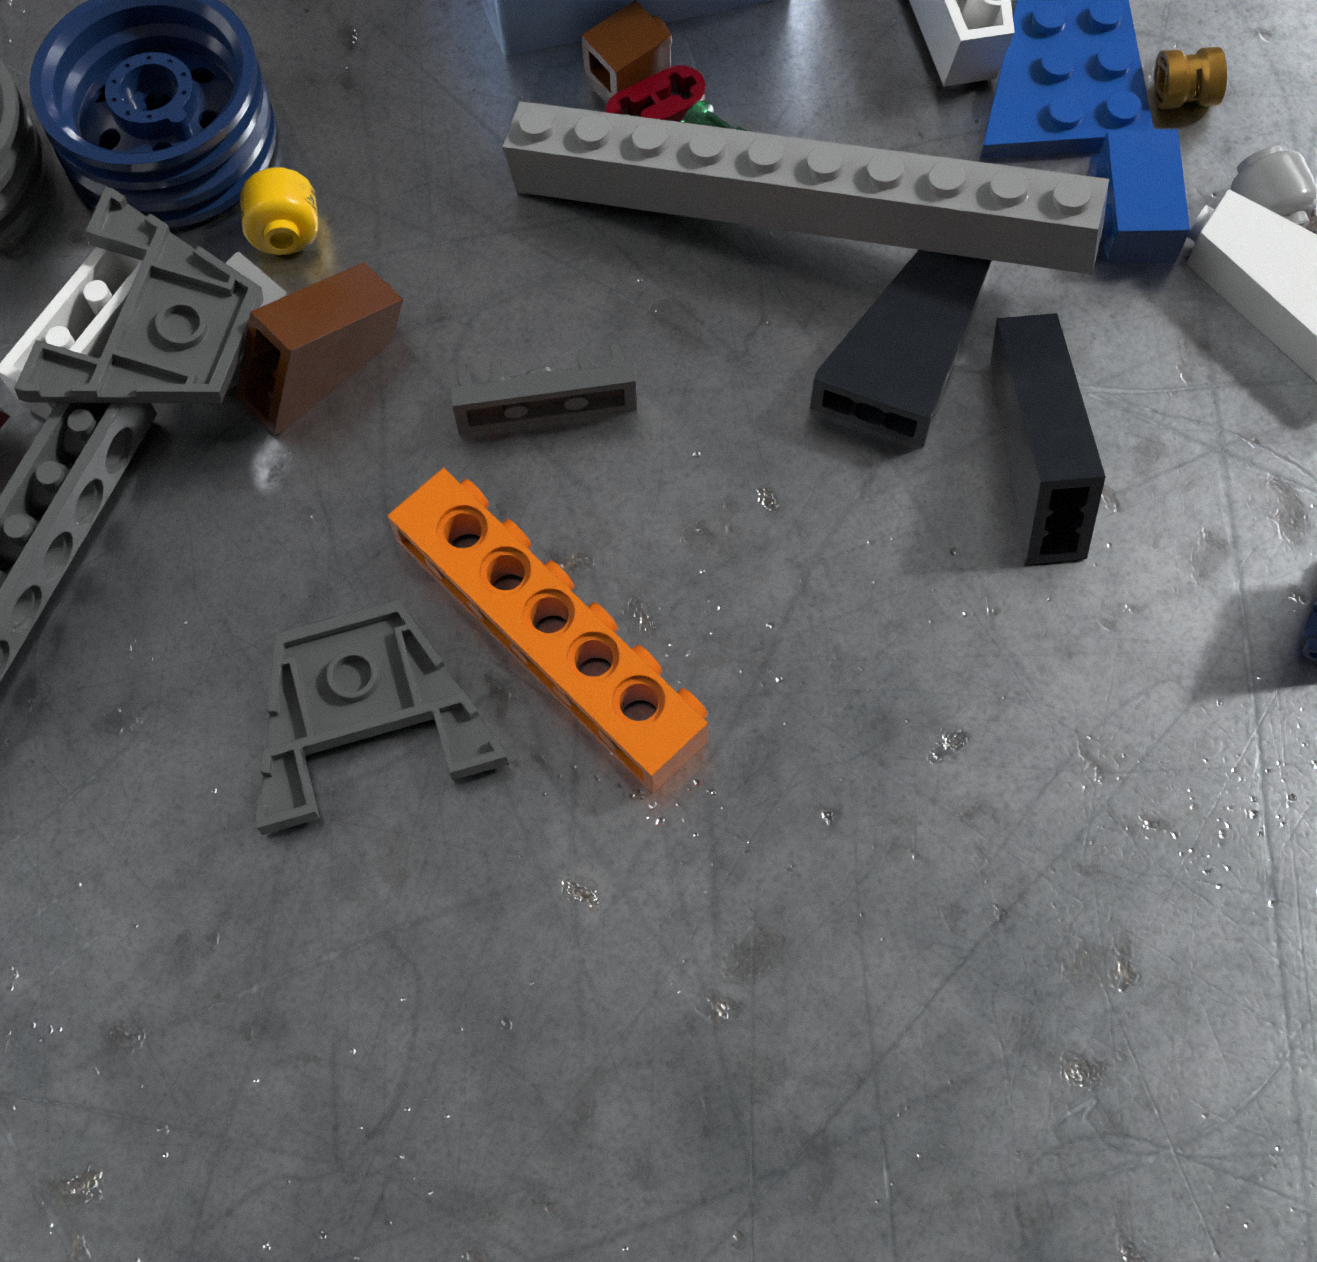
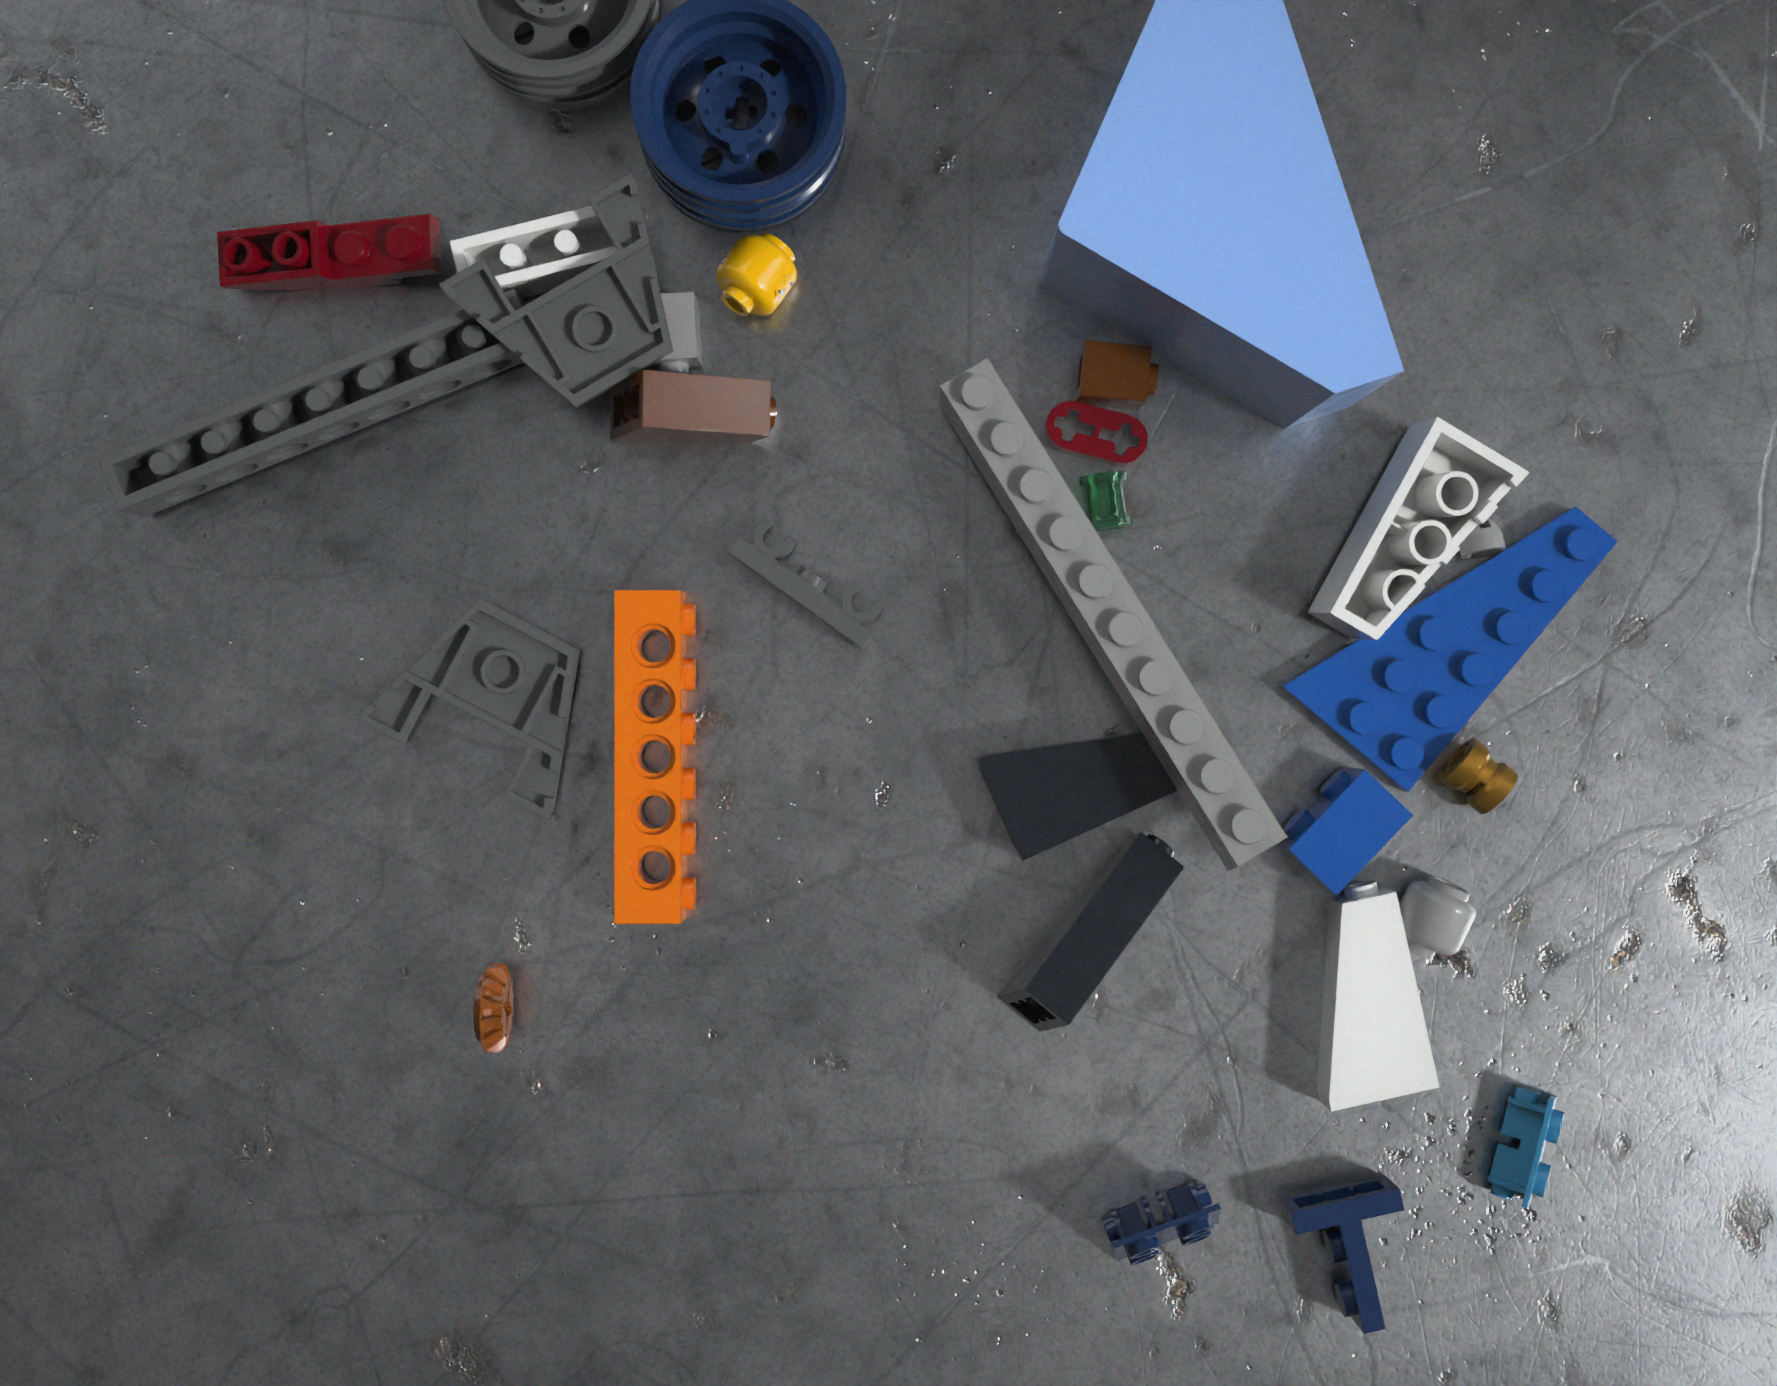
camera: 45 degrees right, 20 degrees up
none -> dark orange gear [473,963,515,1053]

